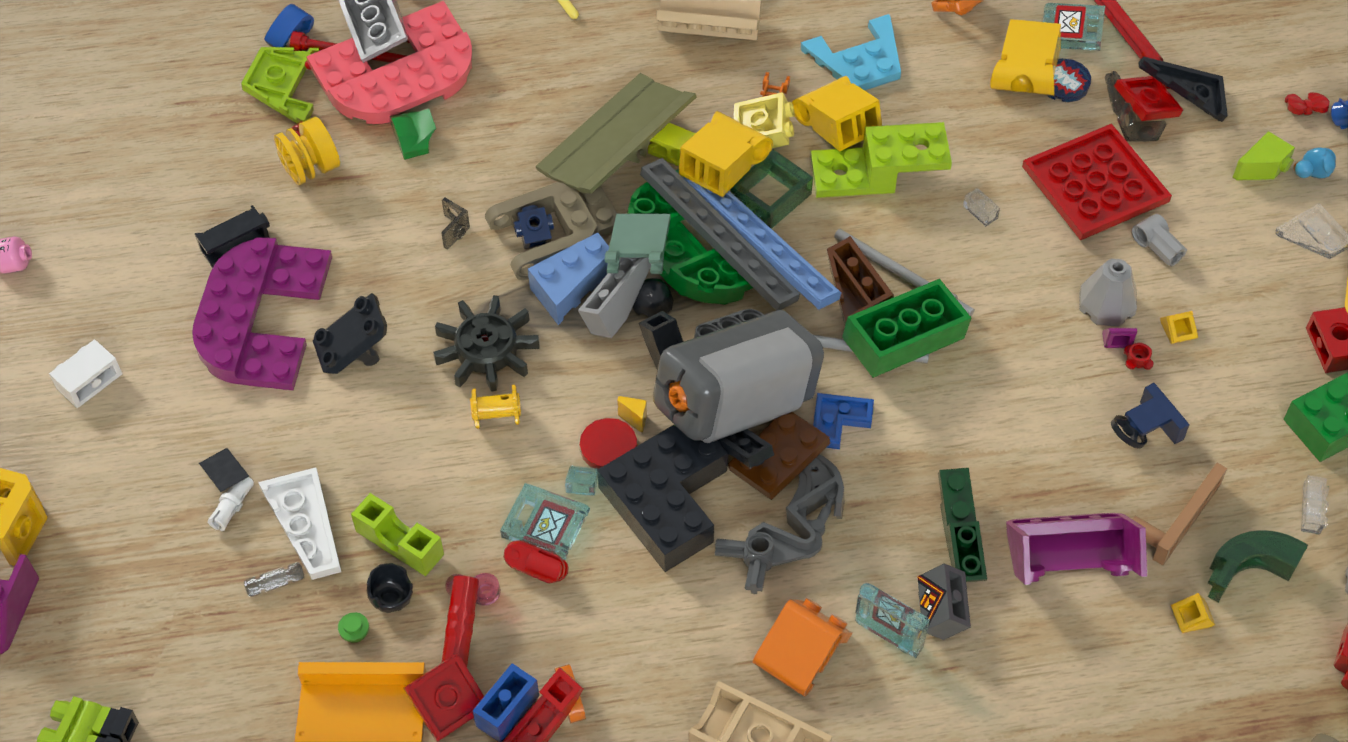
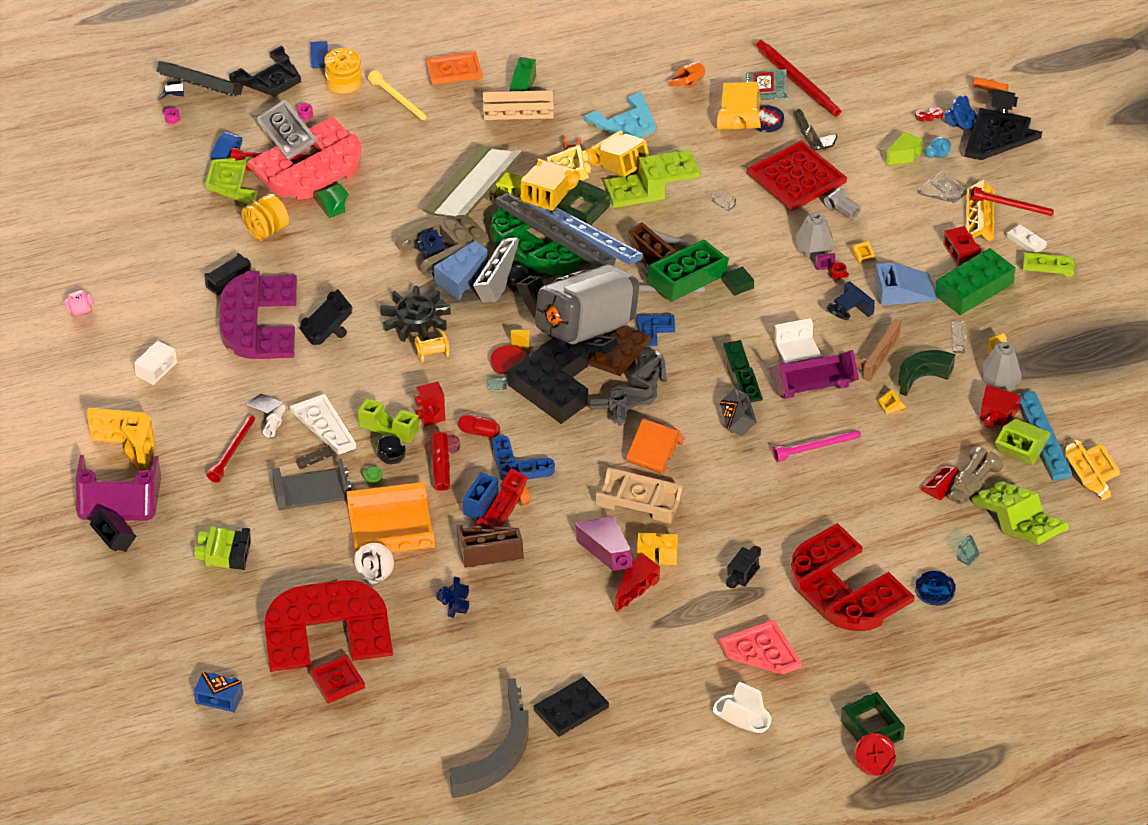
camera: 10 degrees left, 10 degrees down
red plate [403,653,484,742] -> none
clear smoke bracket [441,197,470,250] -> none
clear light blue container [500,483,590,560] -> none
sand green flag [605,214,671,274] -> none
clear light blue container [855,583,930,658] -> none
red plate [1114,76,1183,121] -> none
black wing [1138,56,1228,122] -> none
none -> red piece [207,415,255,483]
none -> dark grey panel [272,458,351,510]
none -> red brick [414,381,446,426]
none -> blue beam [493,435,555,481]
none -> dark green piece [723,266,754,296]
none -> dark pink piece [773,431,861,462]
none -> white bracket [774,318,821,364]
none -> medium blue slope [875,263,936,305]

